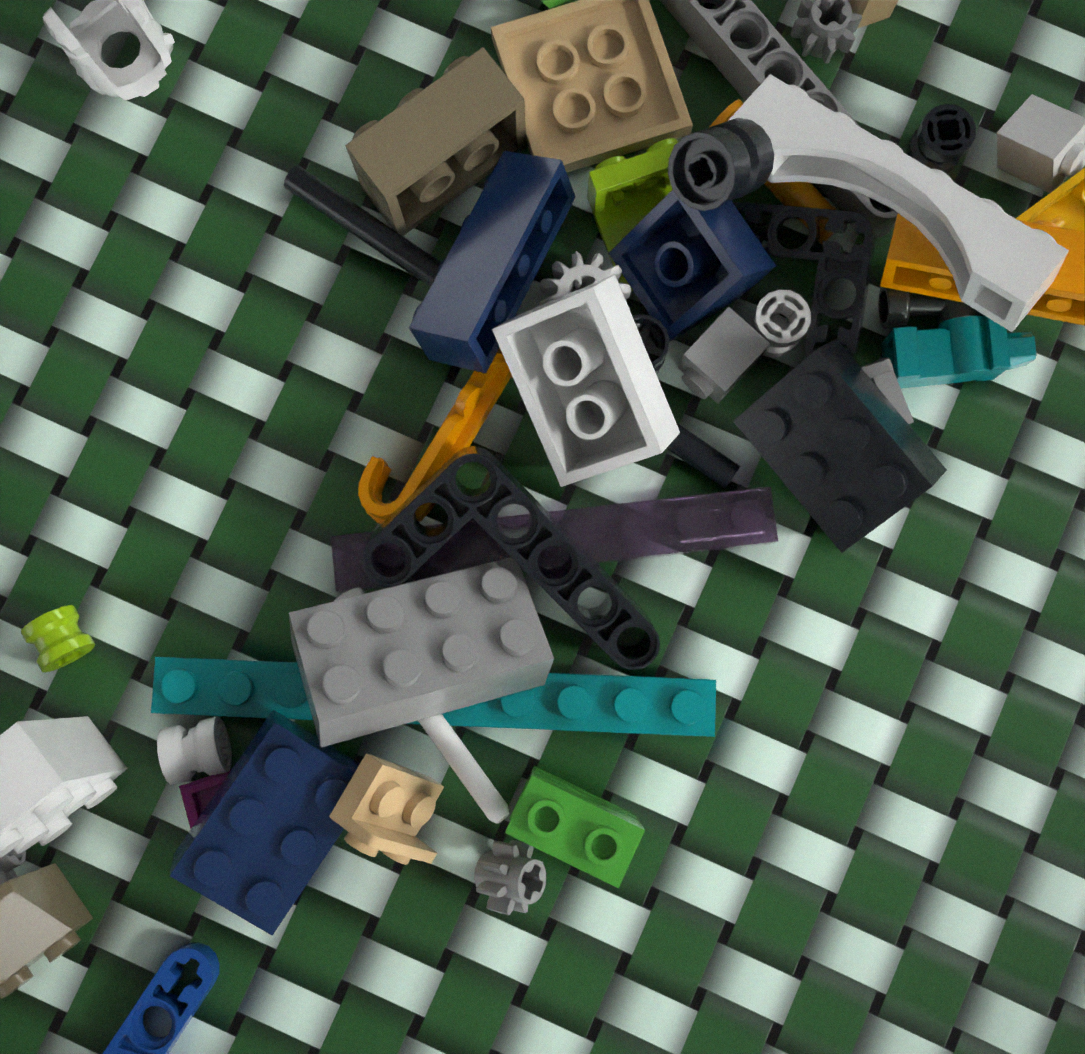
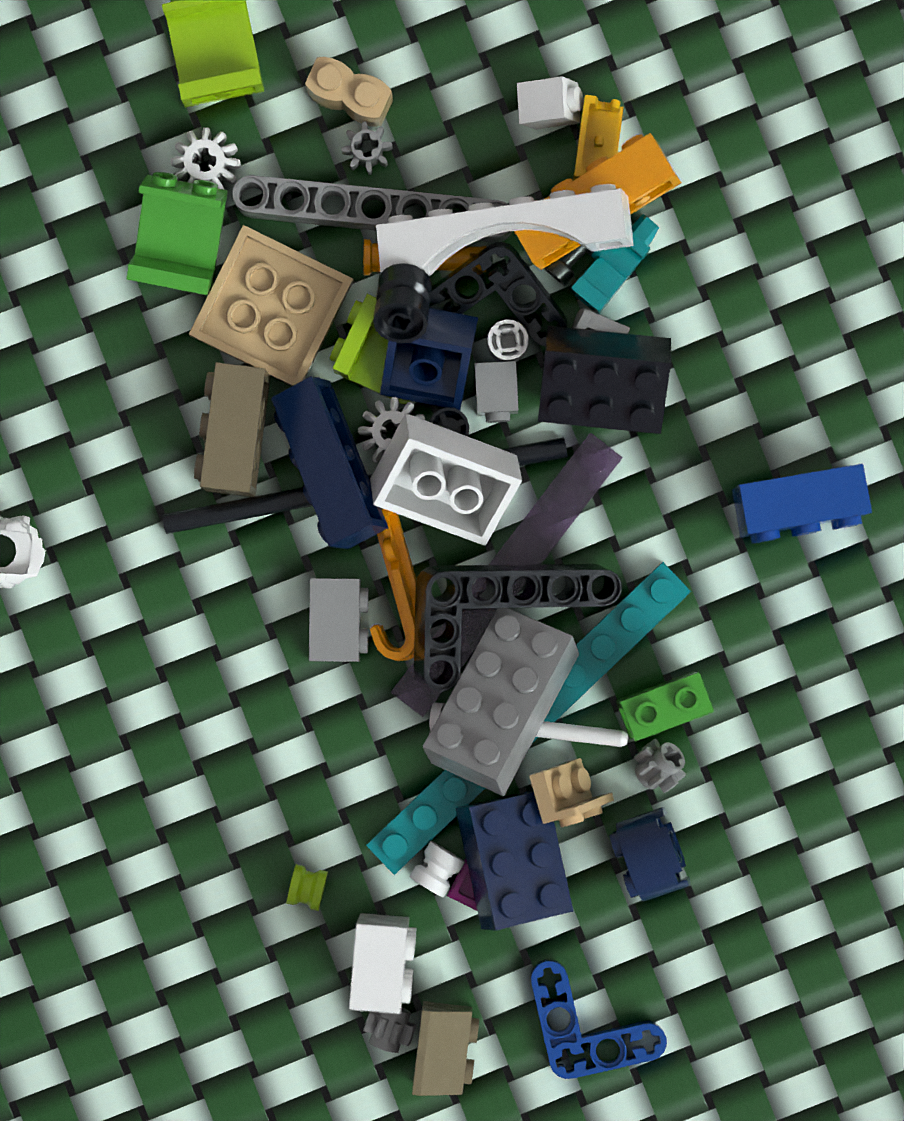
camera: 45 degrees left, 5 degrees up
black wheel [906,104,976,174] -> none
none -> light grey brick [309,578,369,662]
none -> dark blue brick [609,807,691,902]
none -> blue brick [732,464,872,544]

